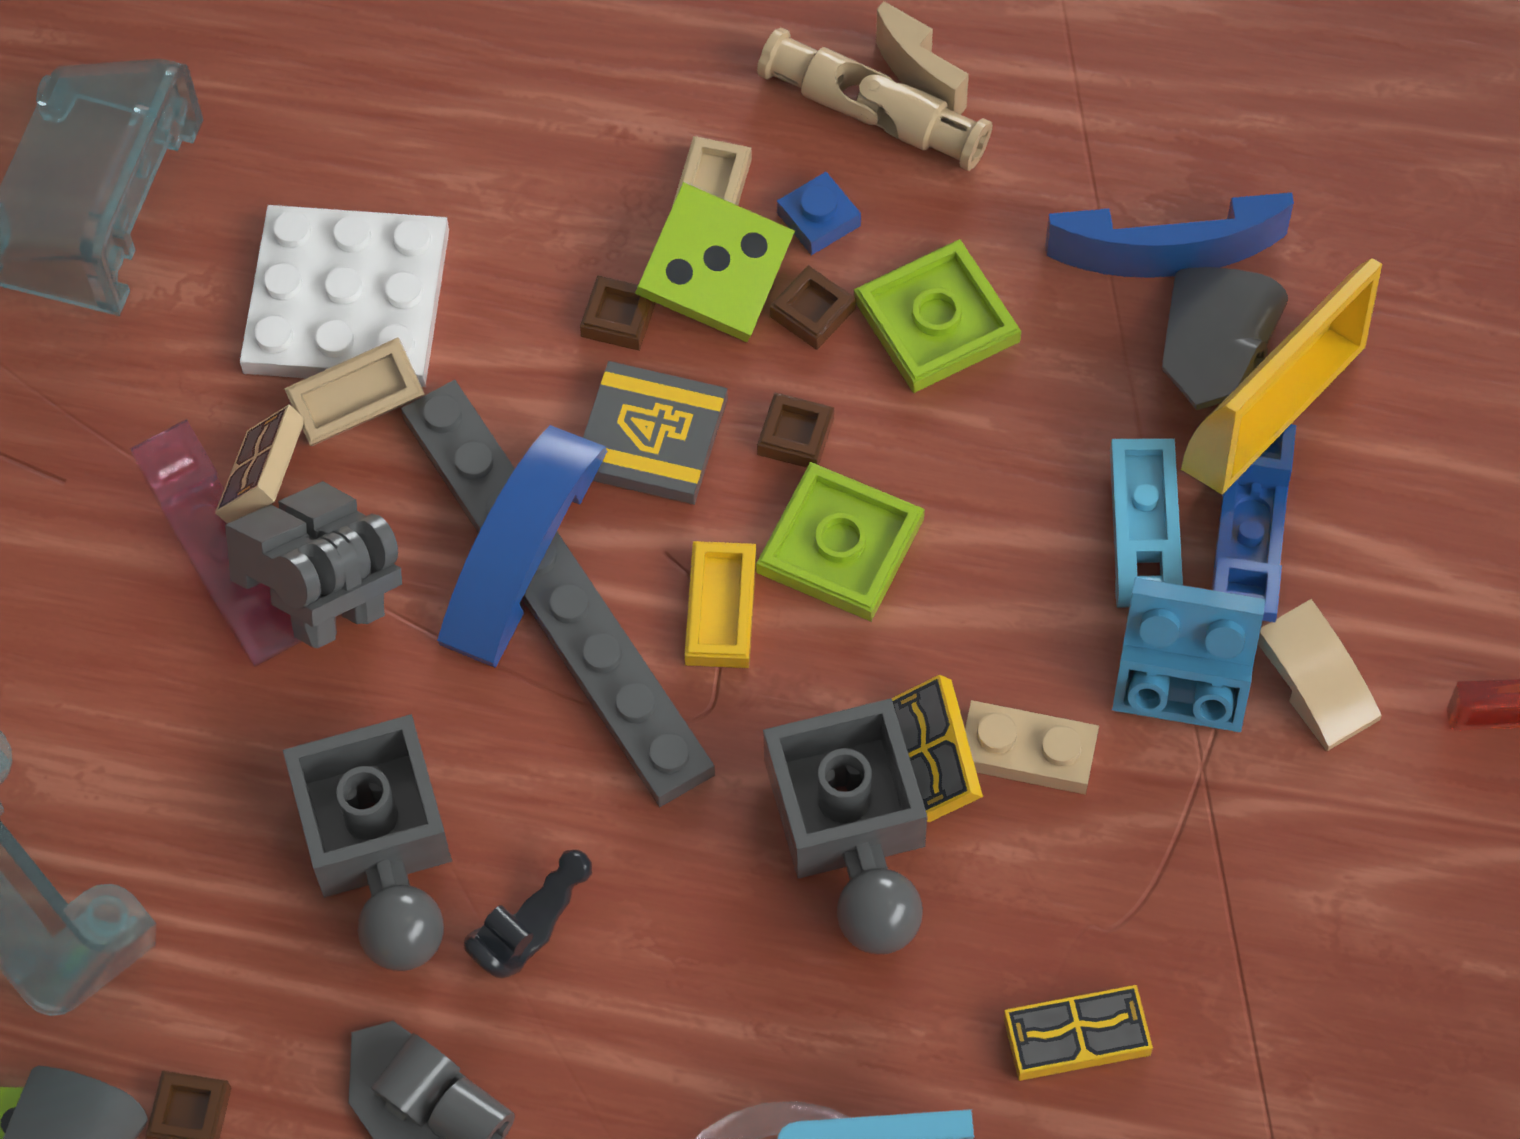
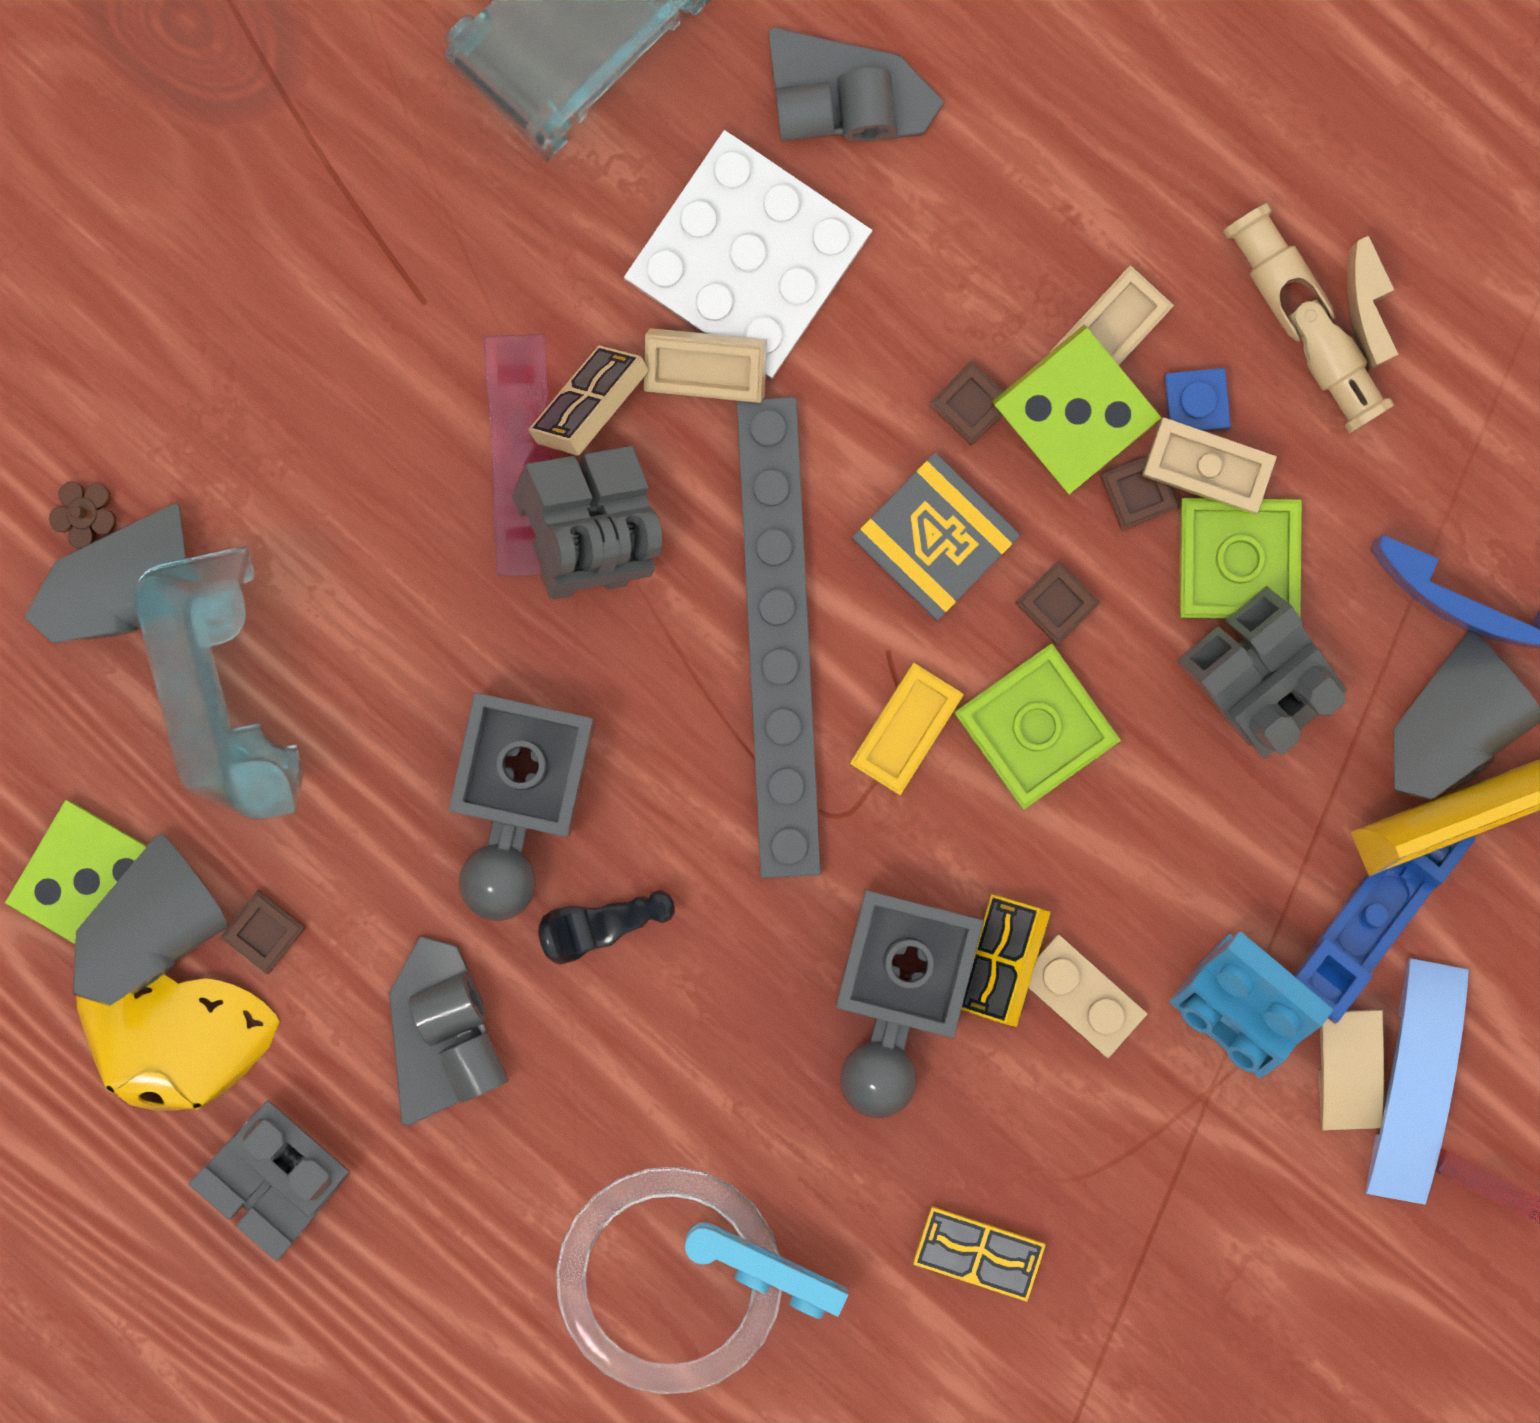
camera: 30 degrees right, 25 degrees up
blue slope [437,425,608,668] -> none
medium azure plate [1110,439,1183,608] -> none
none -> dark grey panel [769,27,944,142]
none -> tan plate [1142,417,1277,515]
none -> dark grey hips [1177,586,1347,759]
none -> light blue slope [1365,958,1469,1205]

